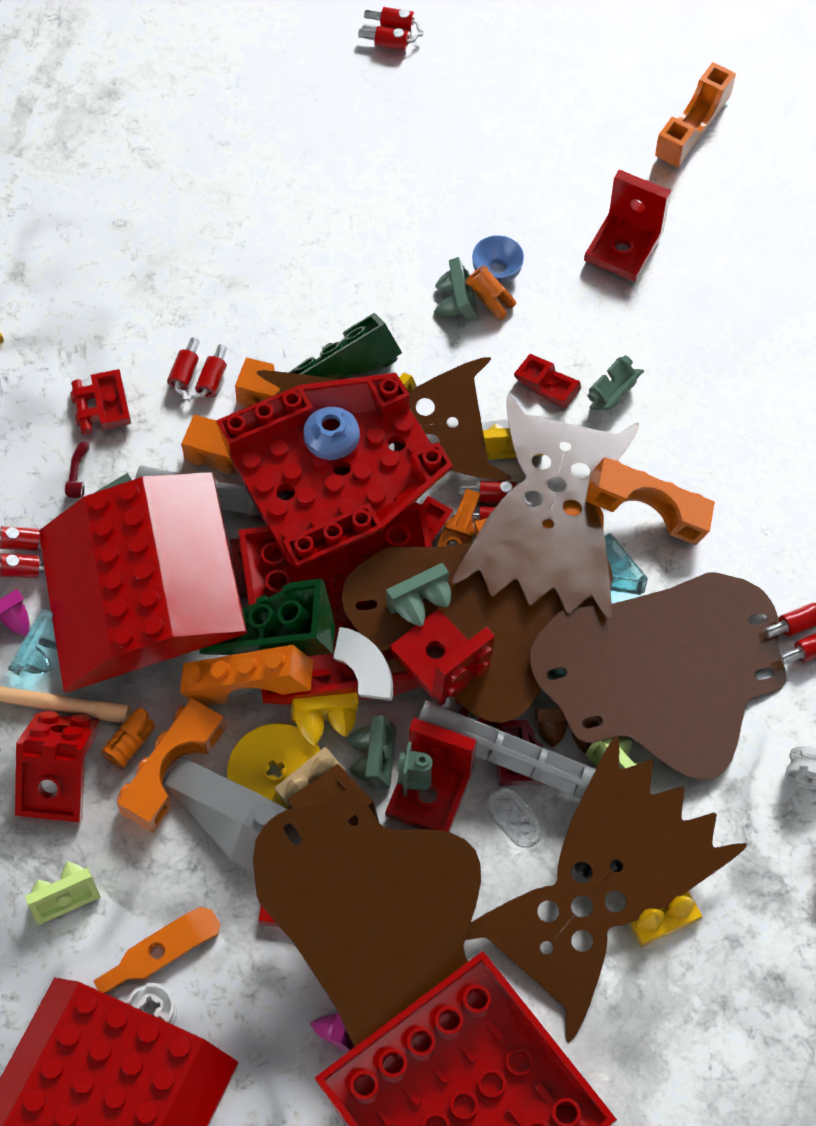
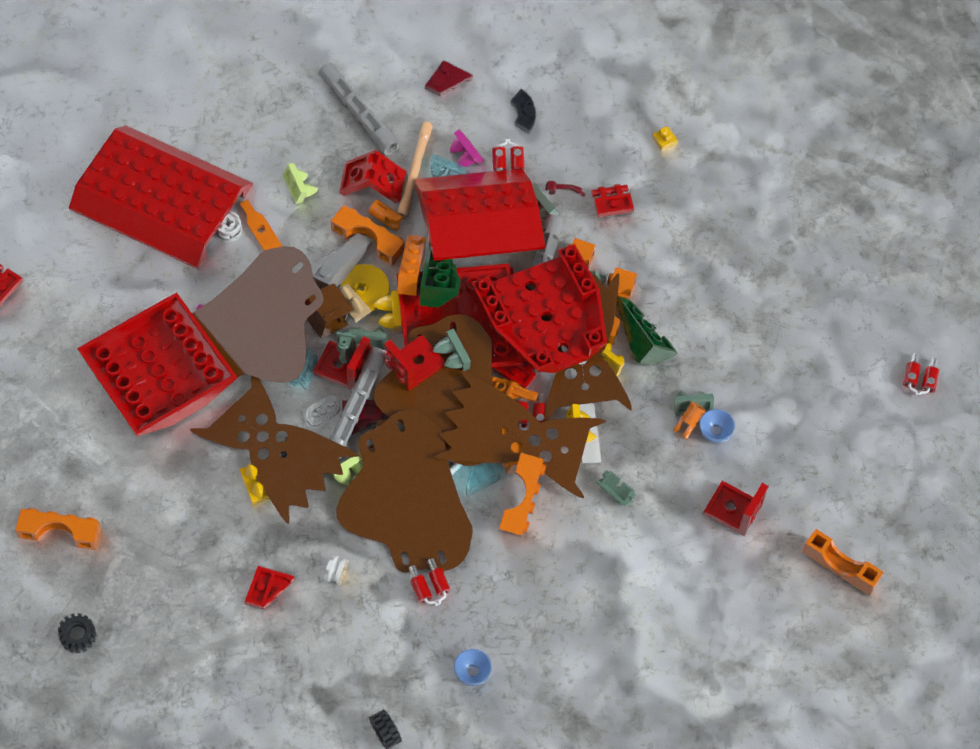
camera: 90 degrees right, 0 degrees up
red piece [167,337,228,402] -> none
medium blue piece [303,407,360,460] -> none
white tile [333,627,393,701] -> none
red slope [514,354,582,409] -> none

